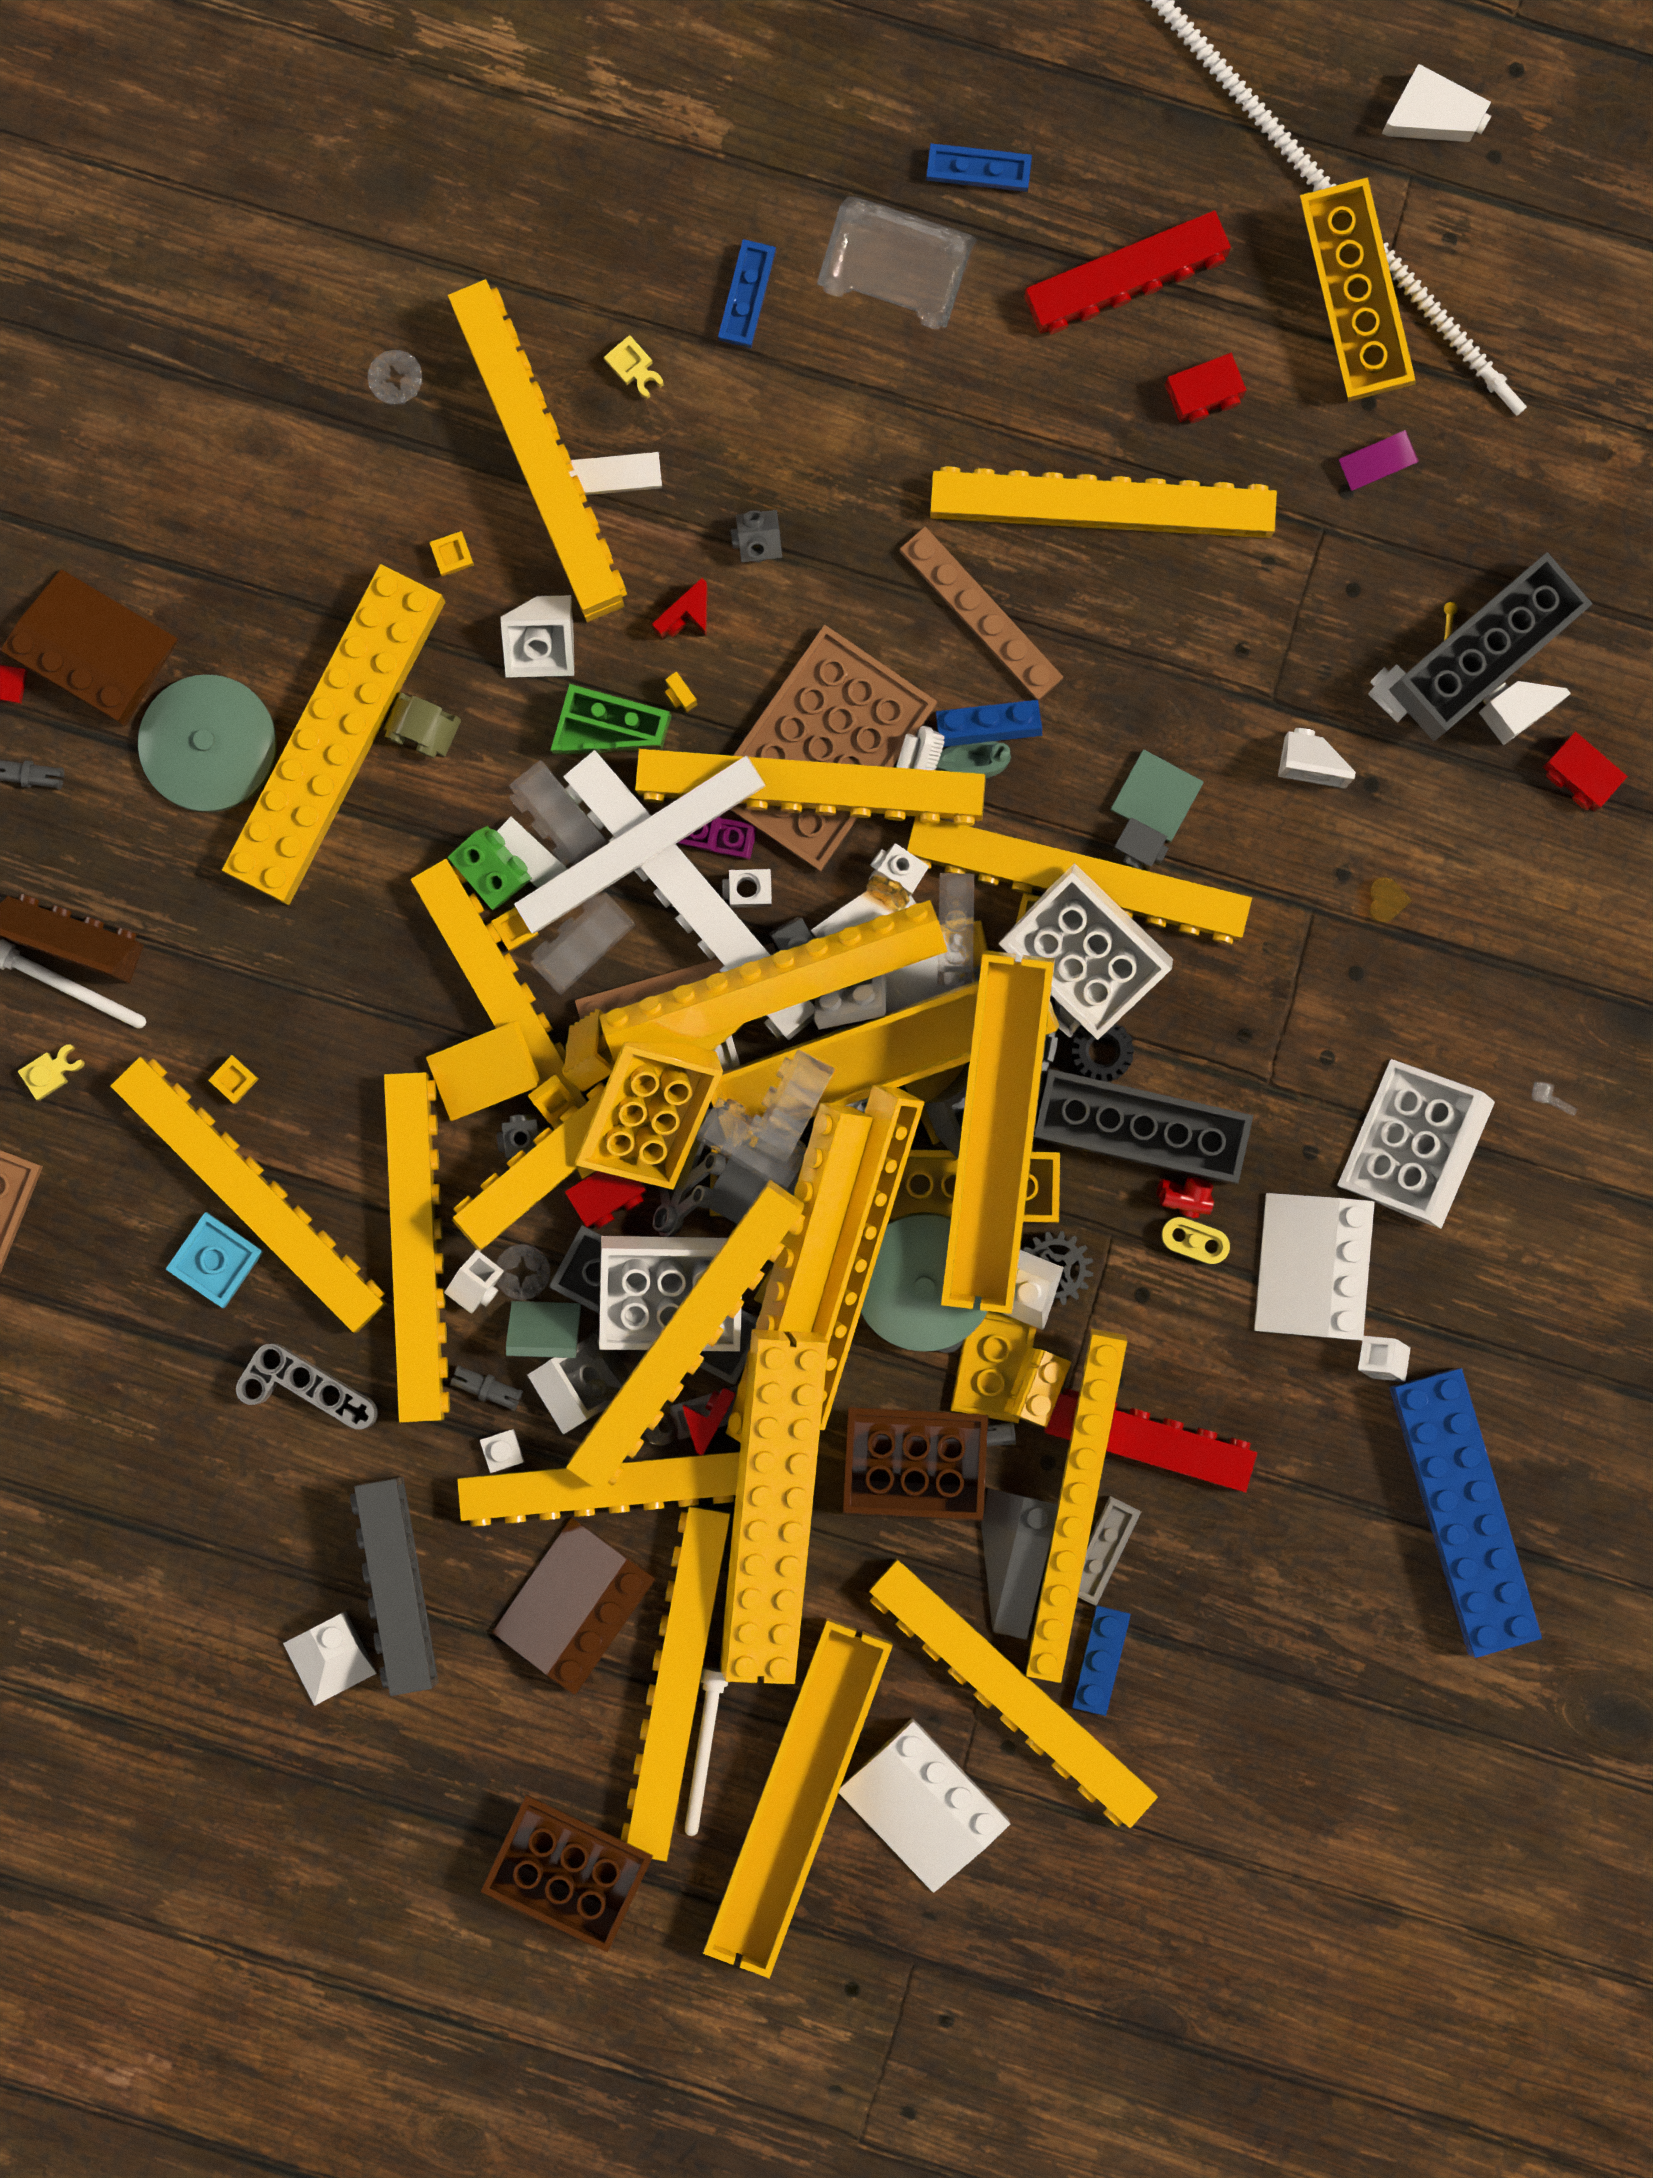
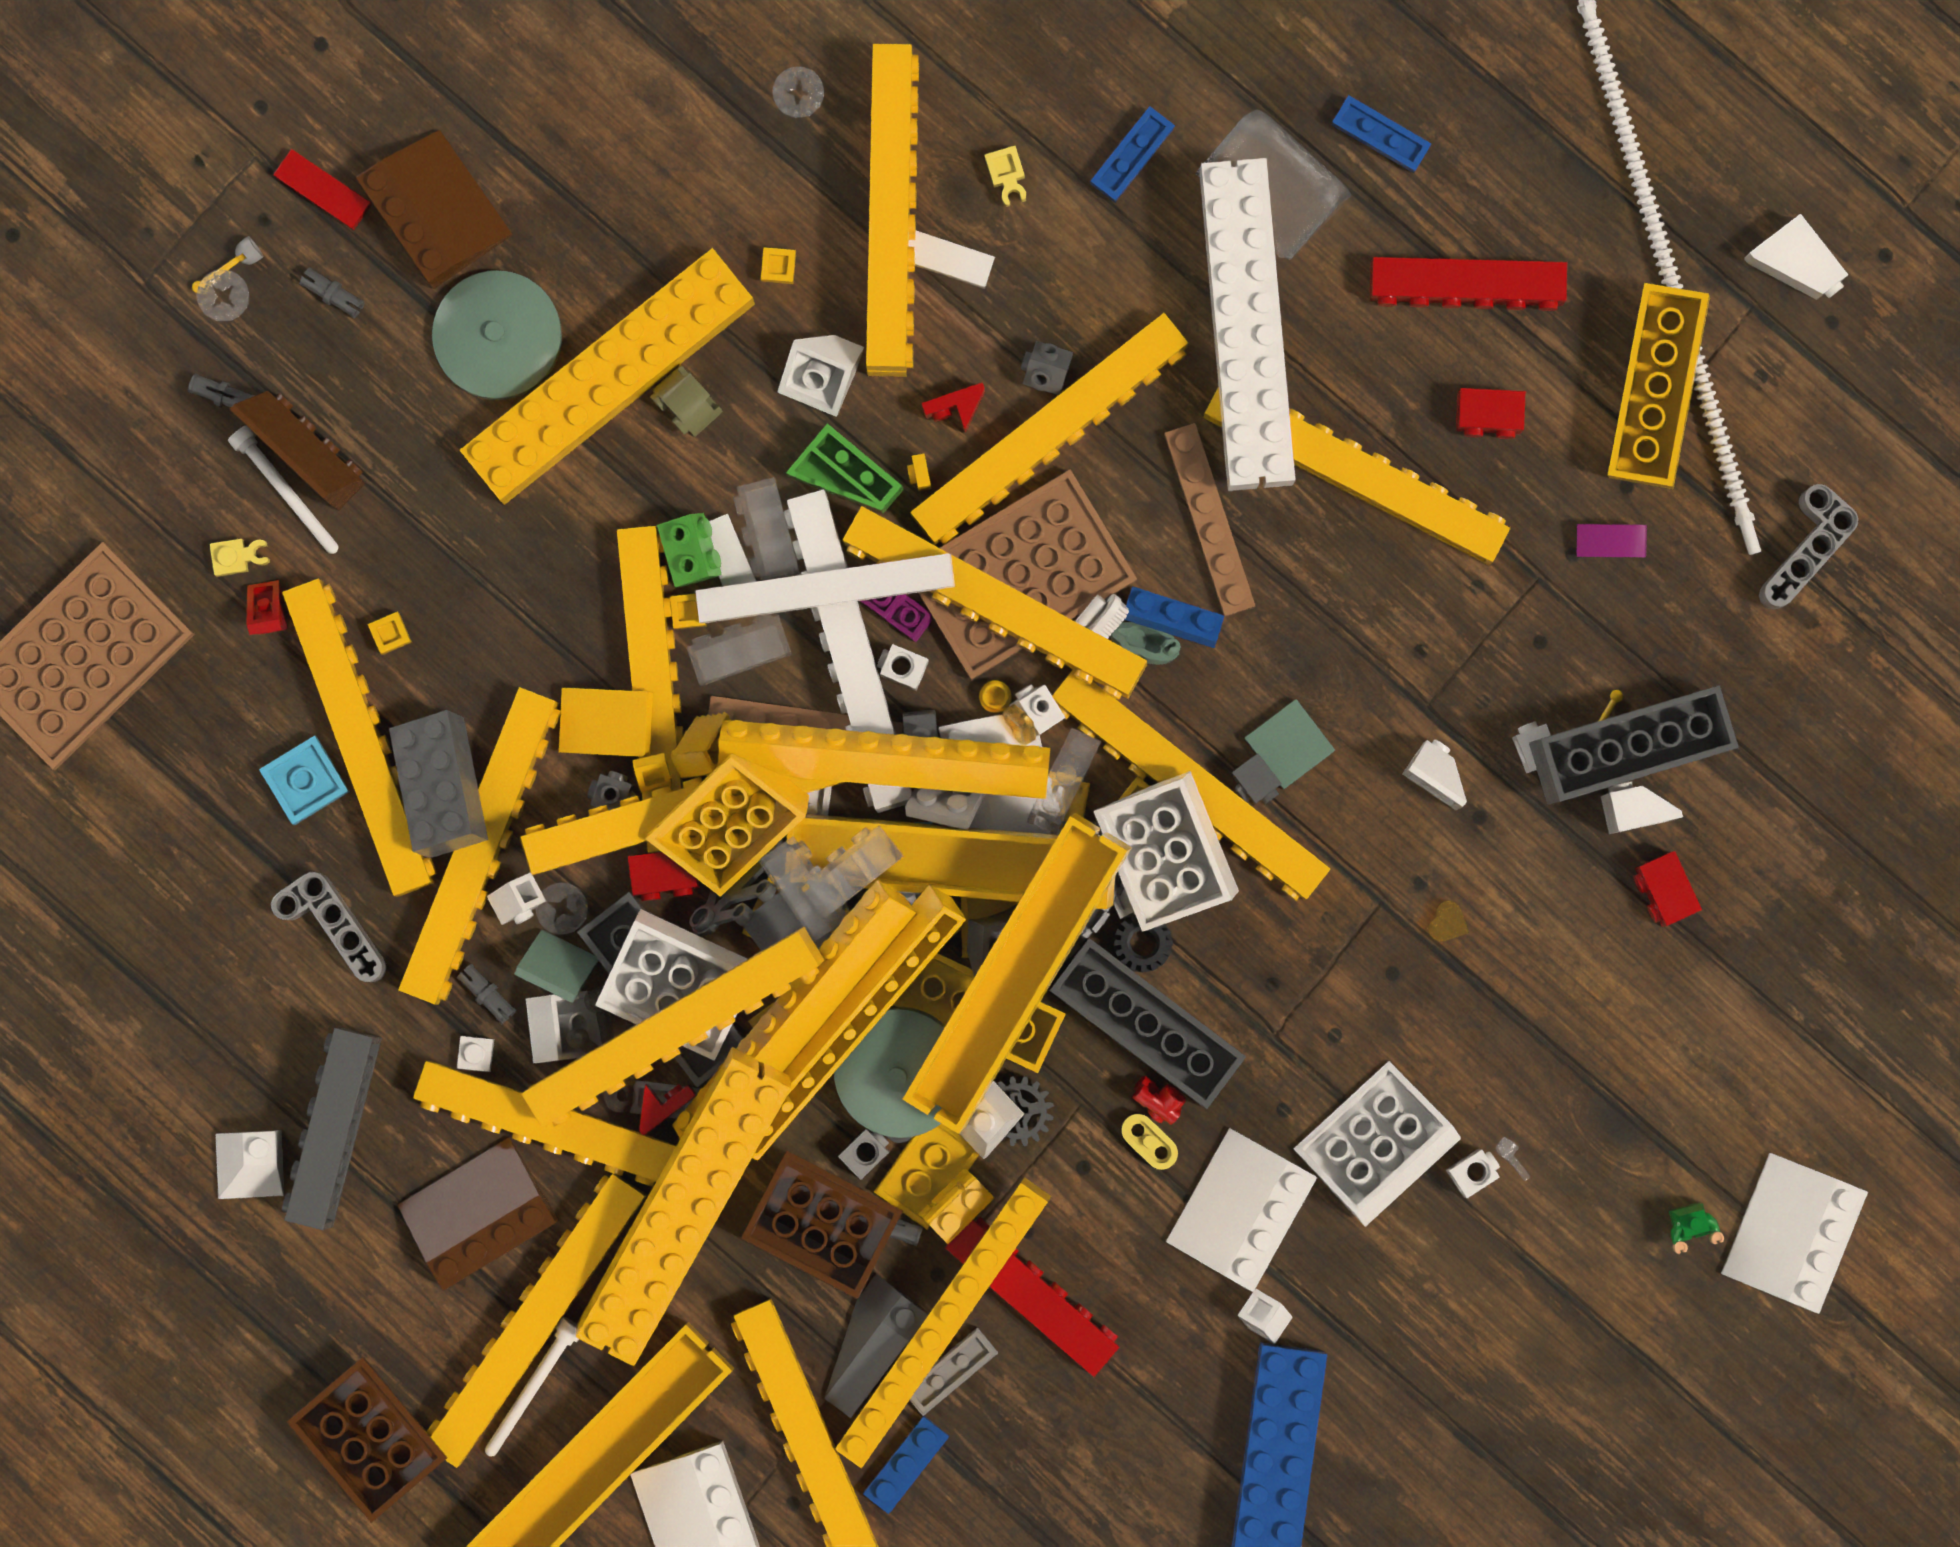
camera: 25 degrees right, 0 degrees up
none -> red slope [246,580,287,635]
none -> dark grey brick [389,710,488,858]
none -> light grey brick [838,1129,890,1180]
none -> yellow brick [910,313,1188,545]
none -> yellow plate [979,680,1011,713]
none -> white piece [1199,158,1295,491]
none -> white brick [1446,1149,1500,1198]
none -> light grey beam [1759,484,1858,610]

